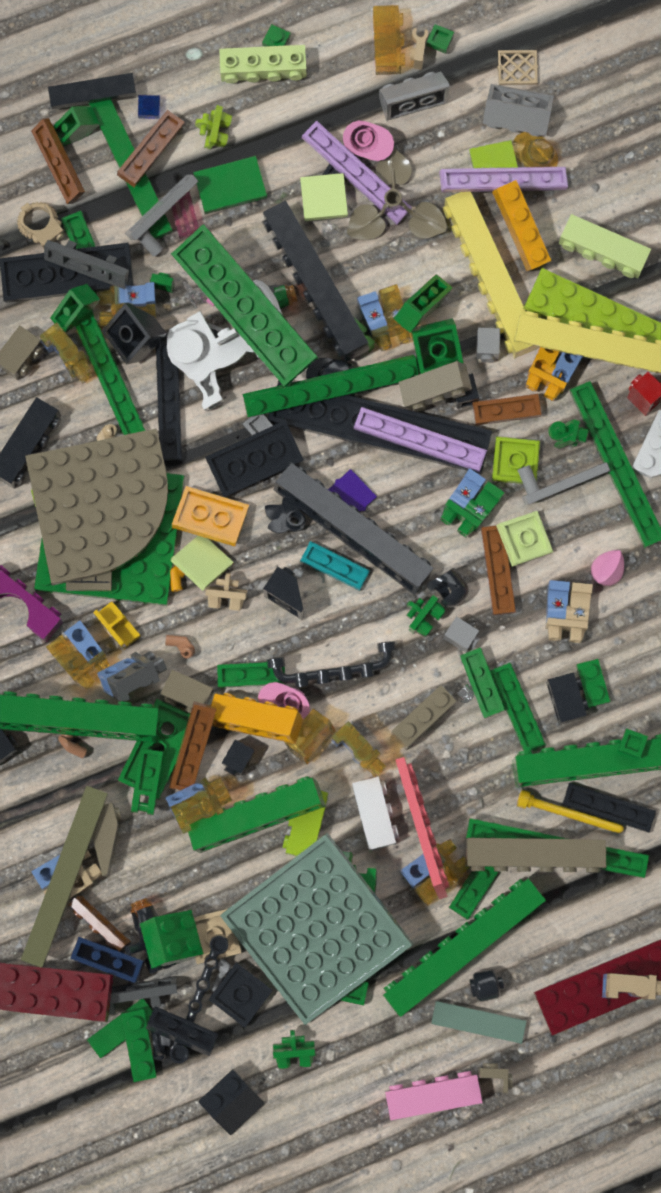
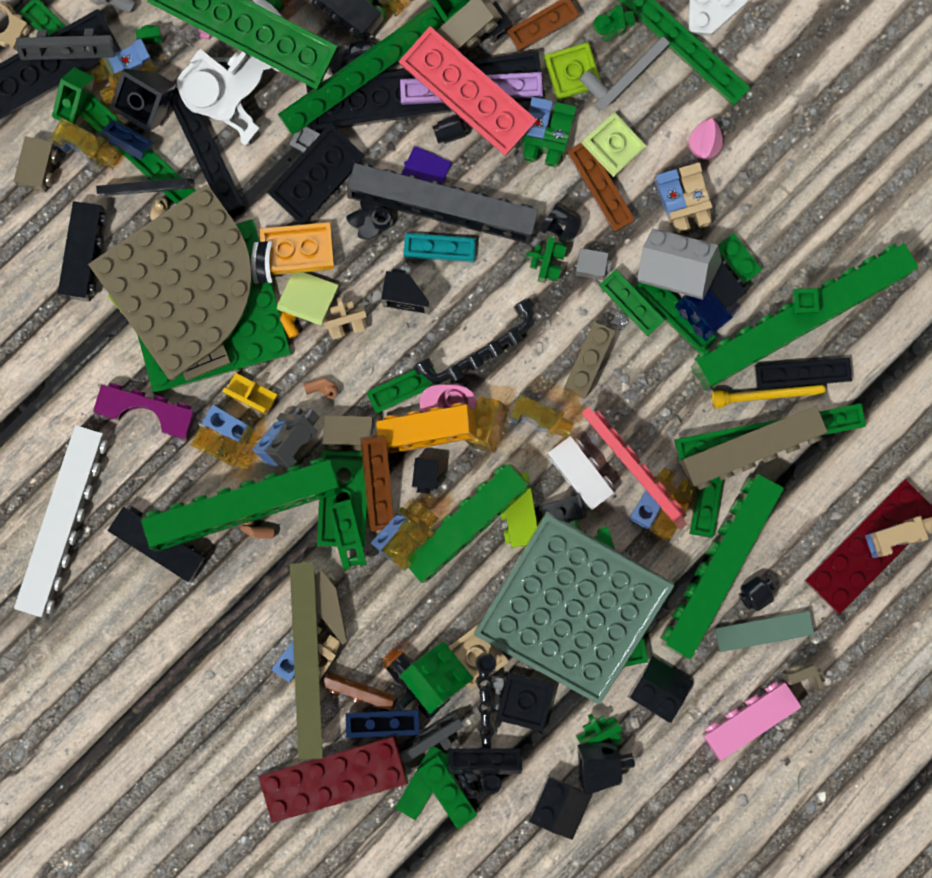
camera: 25 degrees left, 5 degrees up
none -> black tile [96,178,195,196]
none -> dark blue plate [100,120,154,160]
none -> sticker [251,241,273,284]
none -> coral plate [399,27,537,157]
none -> black brick [432,115,468,144]
none -> black plate [534,494,587,523]
none -> black torso [577,742,635,795]
none -> black slope [627,656,693,724]
none -> light grey slope [637,228,722,300]
none -> clear blue brick [675,289,733,341]

